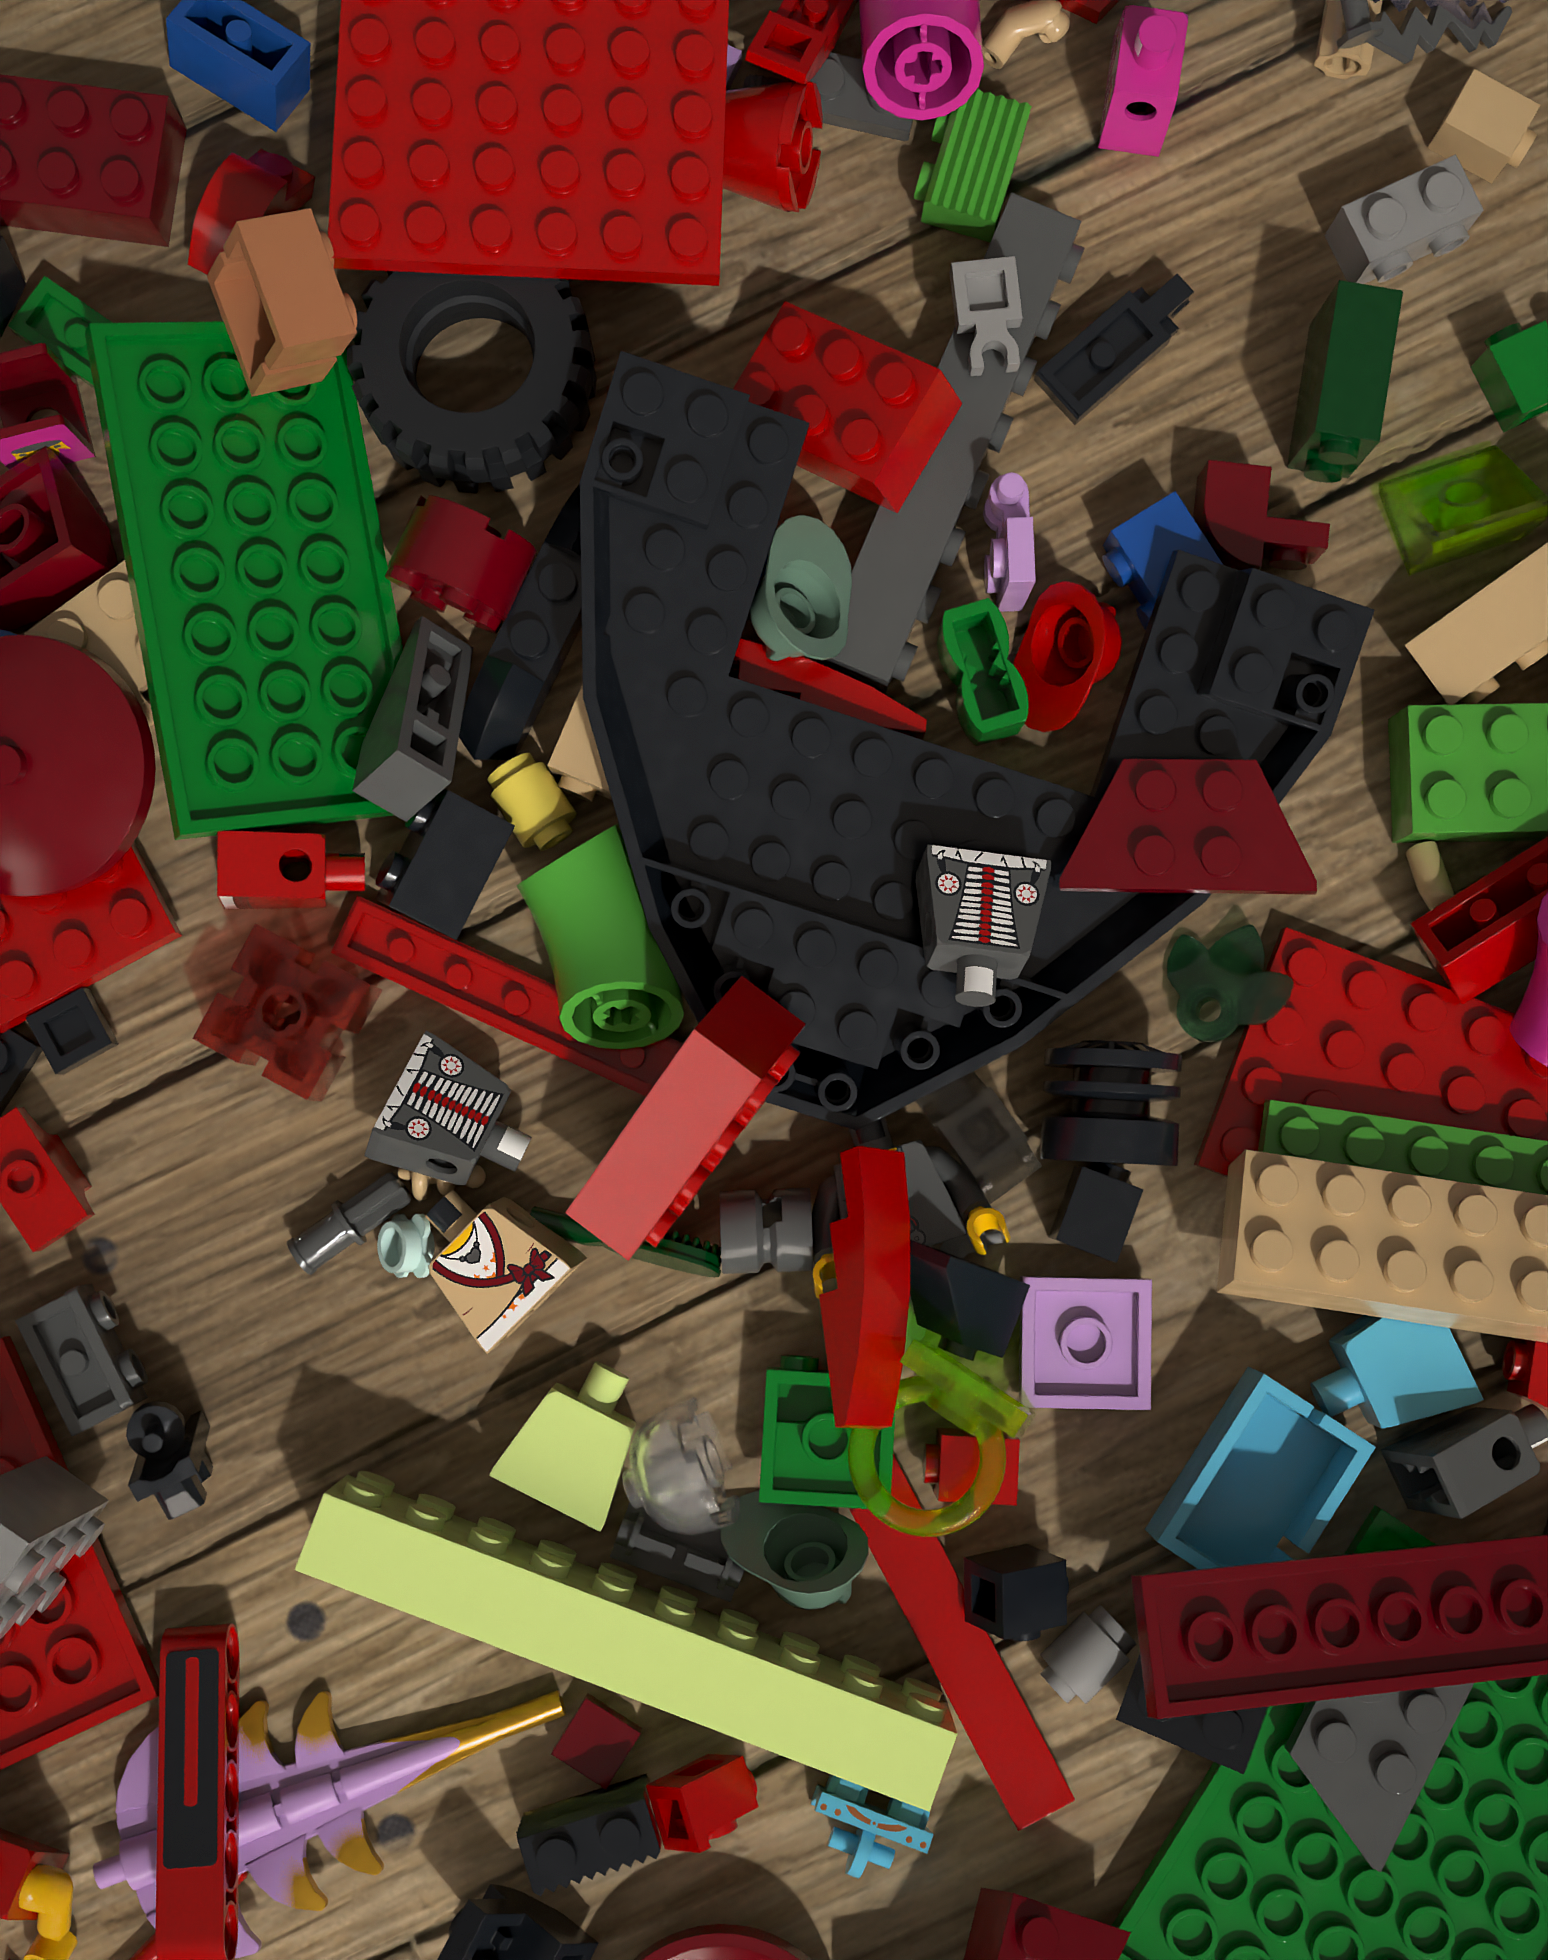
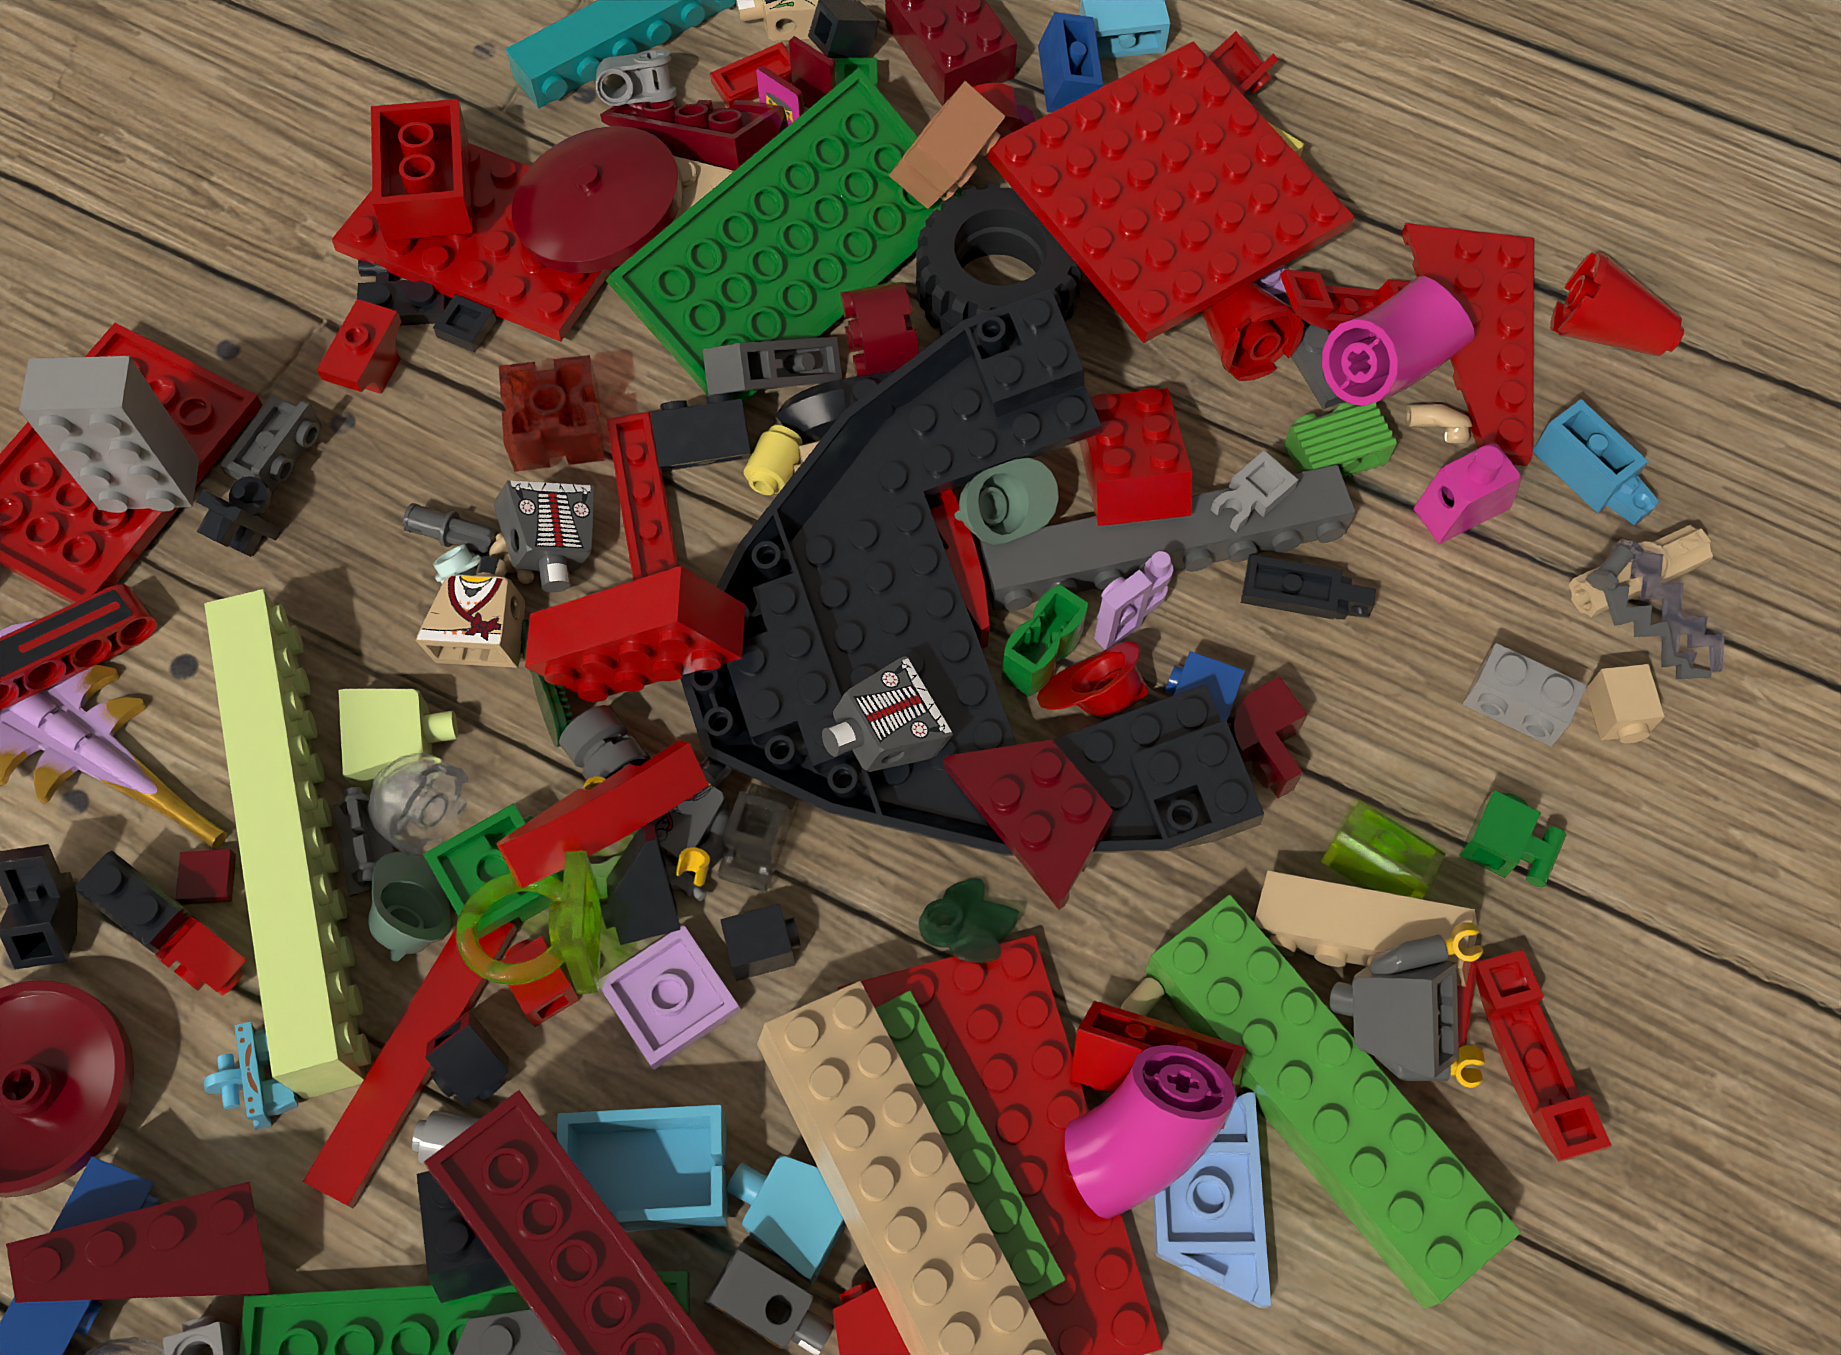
camera: 55 degrees right, 20 degrees down
red torso [217,831,365,909] -> none
bright green brick [516,823,684,1049] -> none
black wheel [1040,1040,1182,1166] -> none
dark green brick [1287,280,1403,483] -> none

